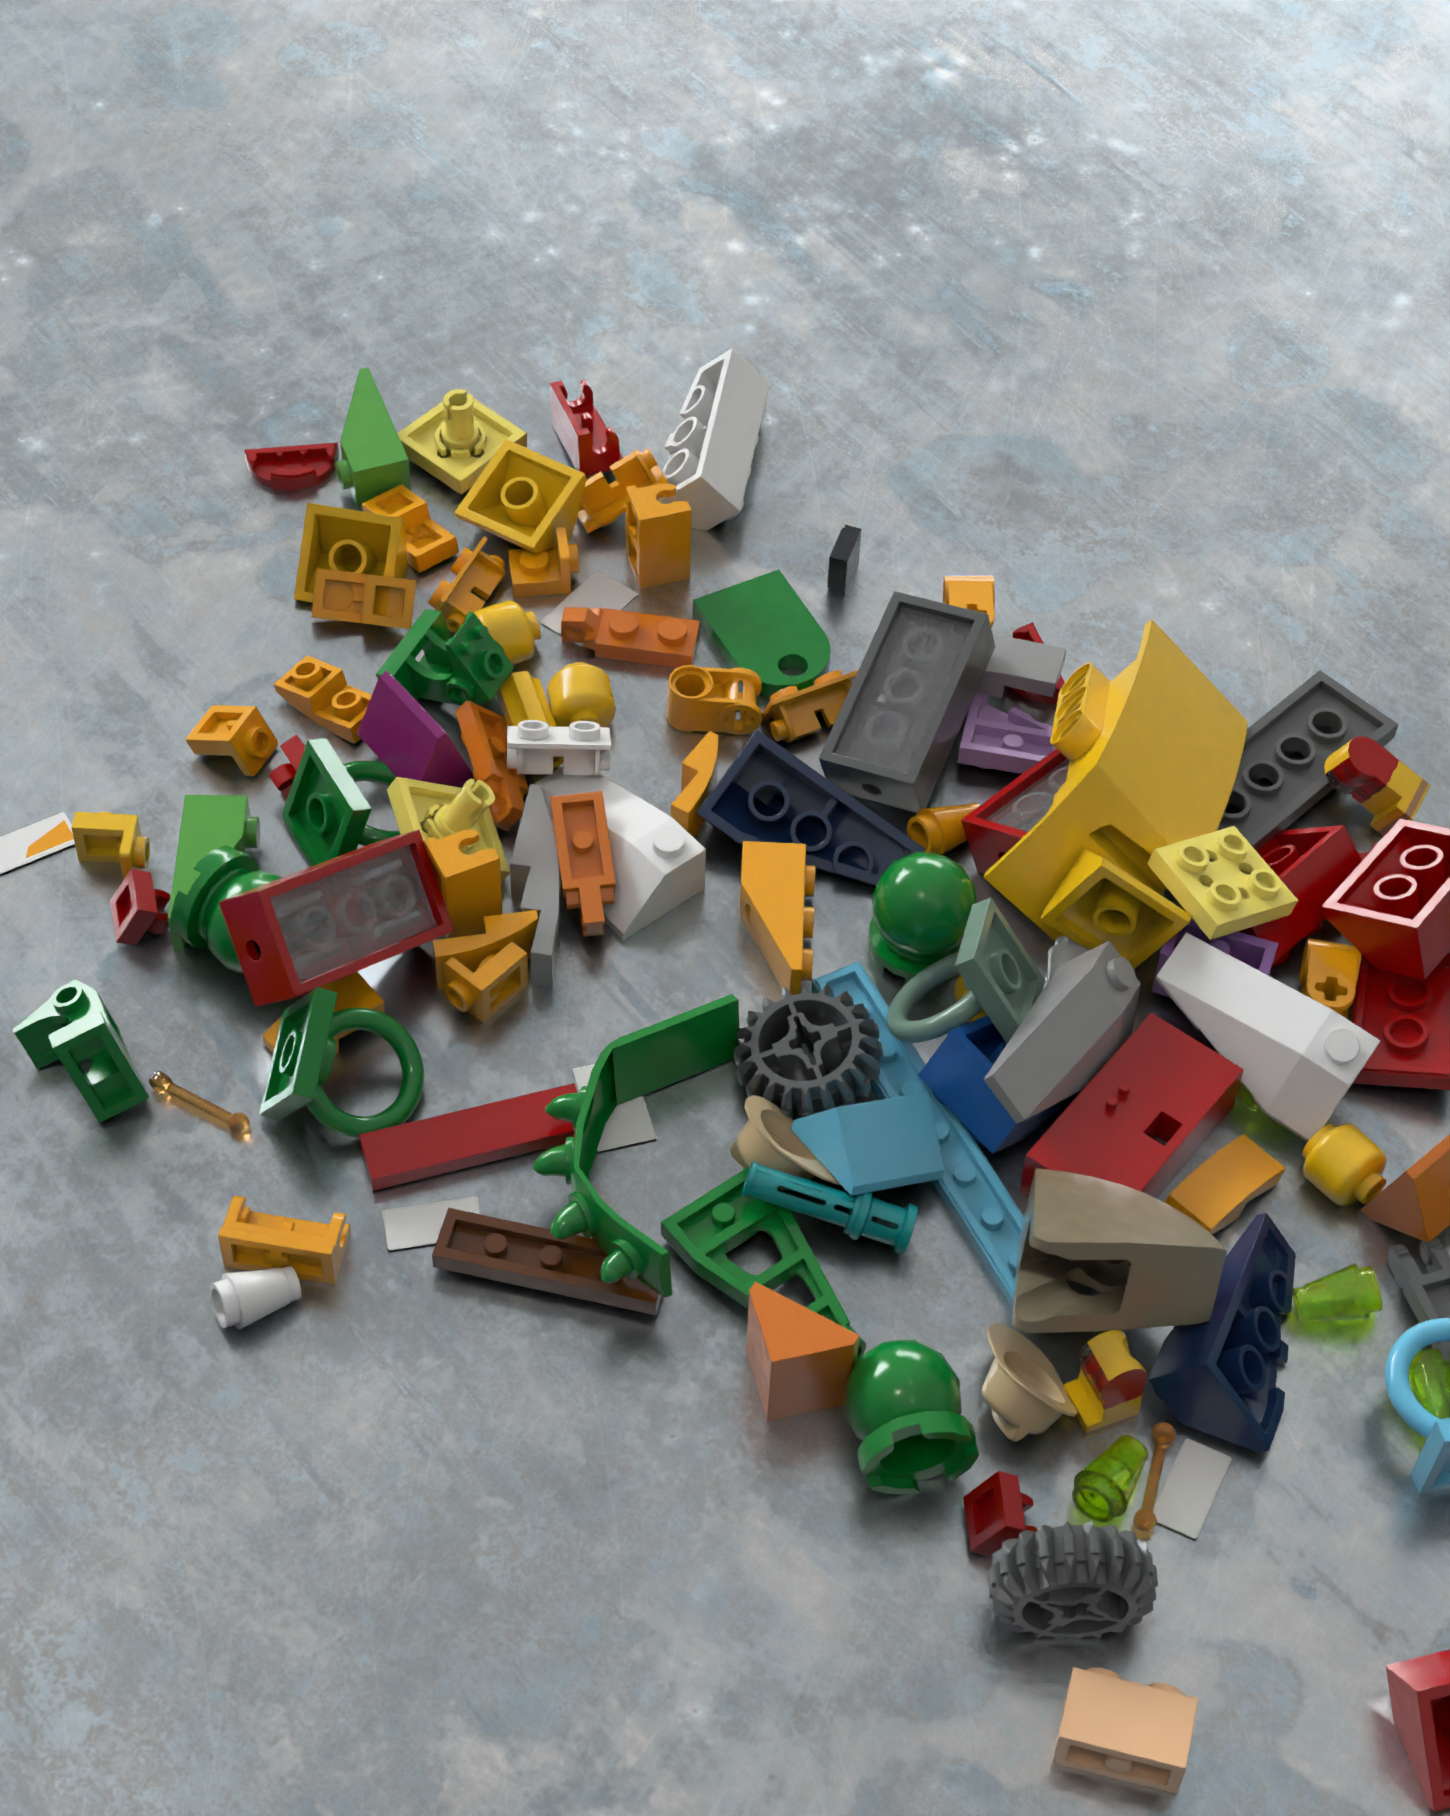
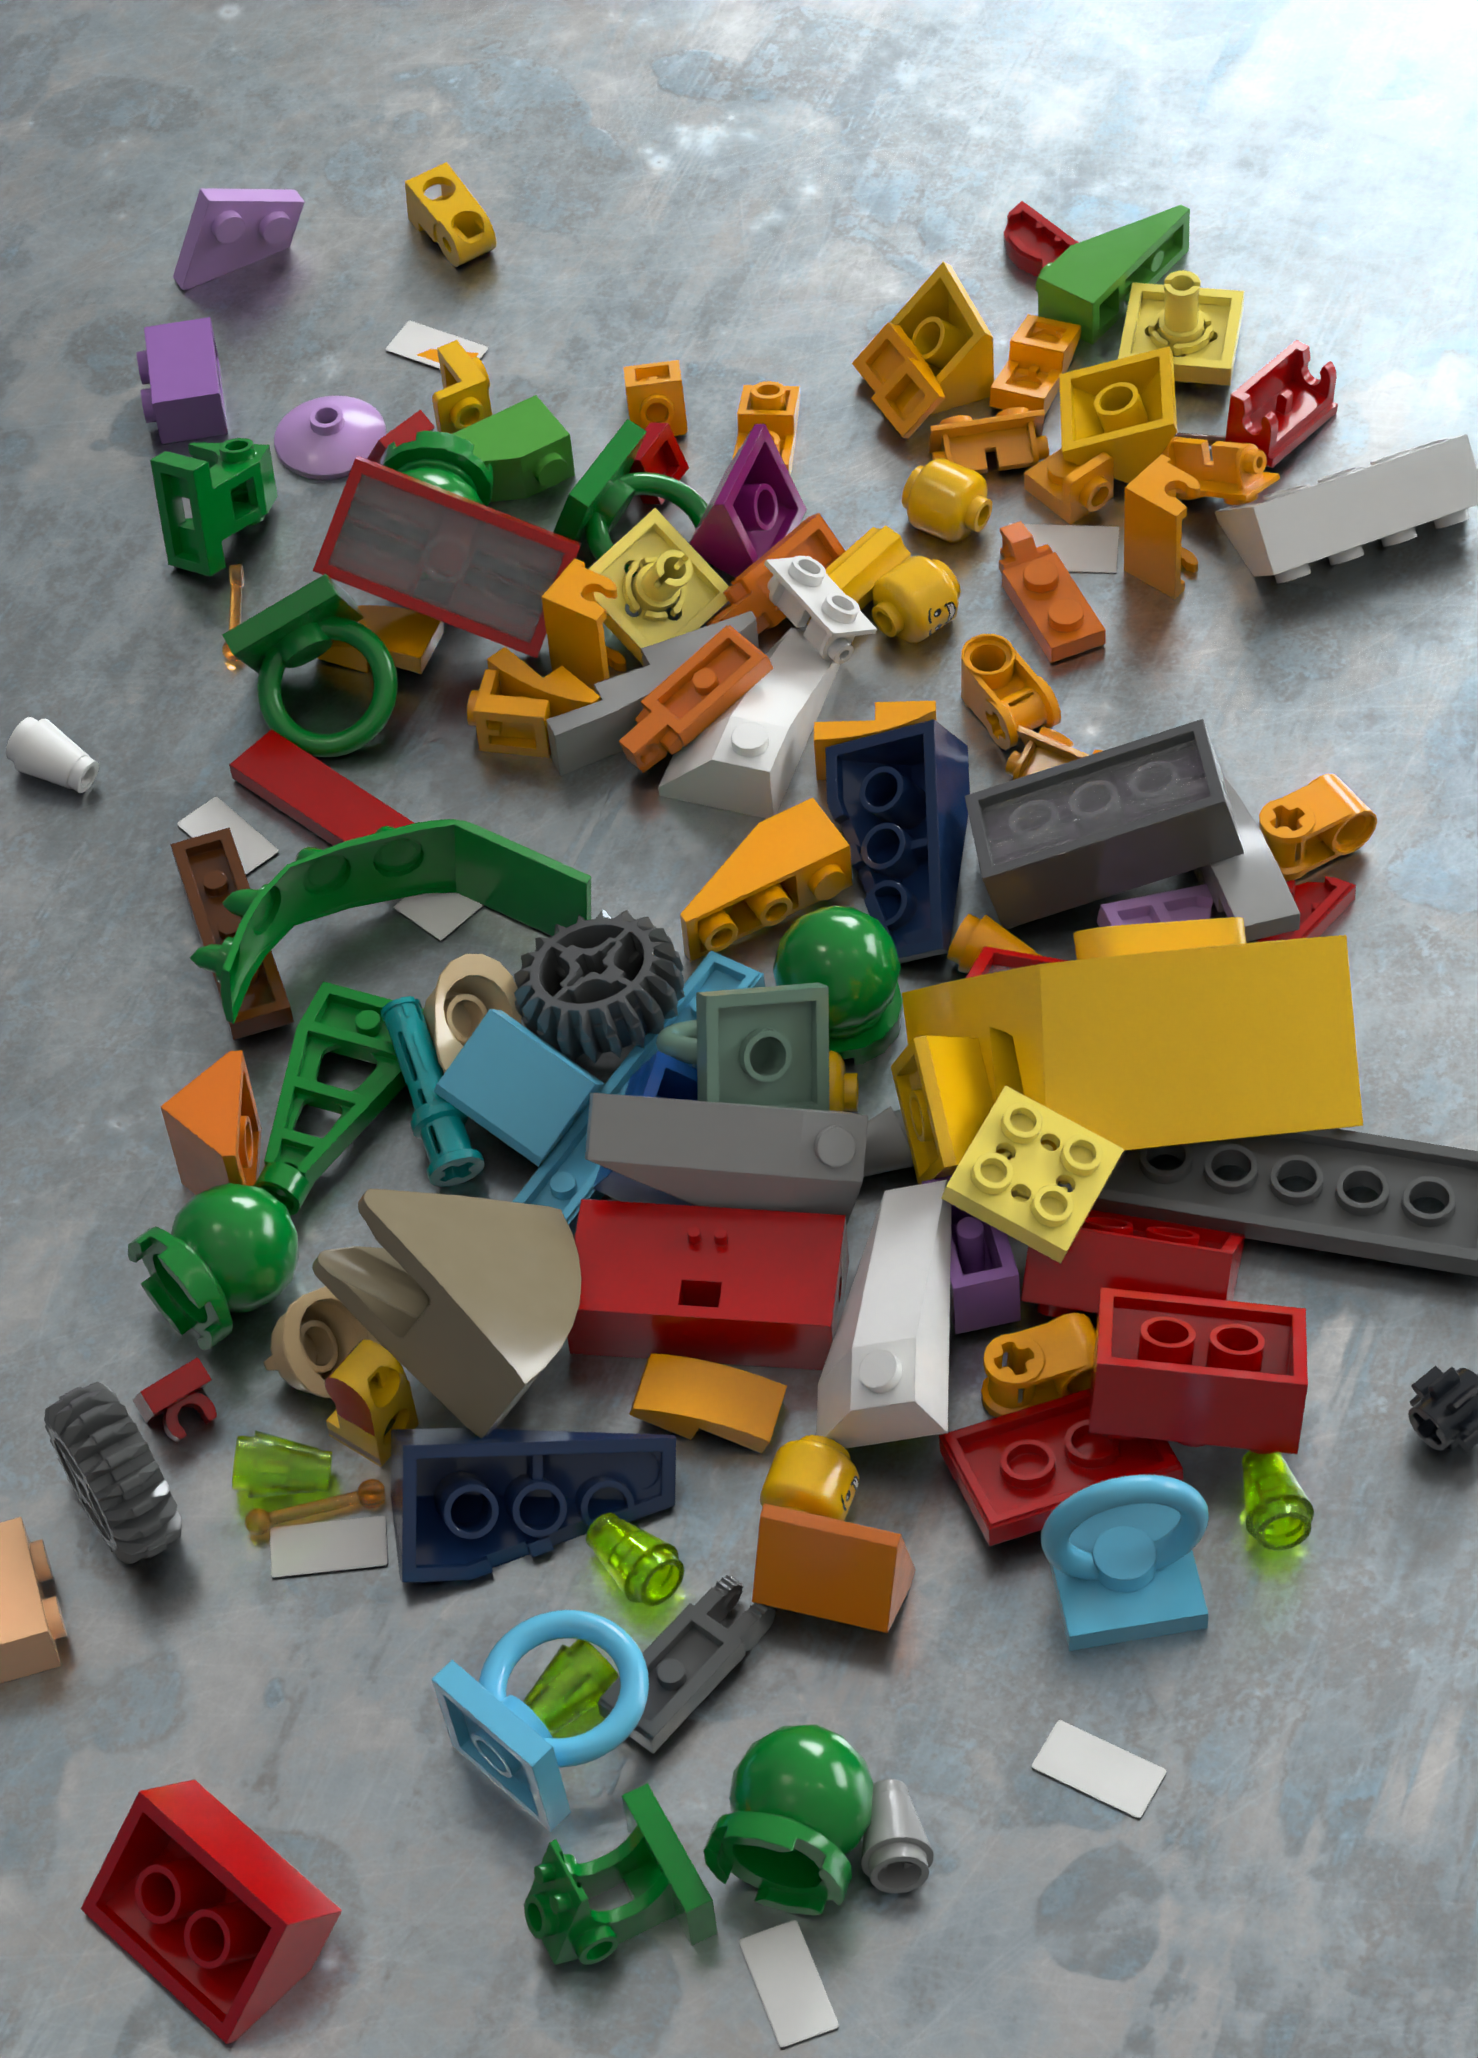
camera: 65 degrees right, 0 degrees up
light orange hinge [218,1195,351,1285] -> none
green tile [376,609,514,706] -> none
green tile [693,569,831,697] -> none
black tile [827,525,862,595] -> none
leg [1324,736,1430,836] -> none
none -> lavender dish [274,396,387,480]

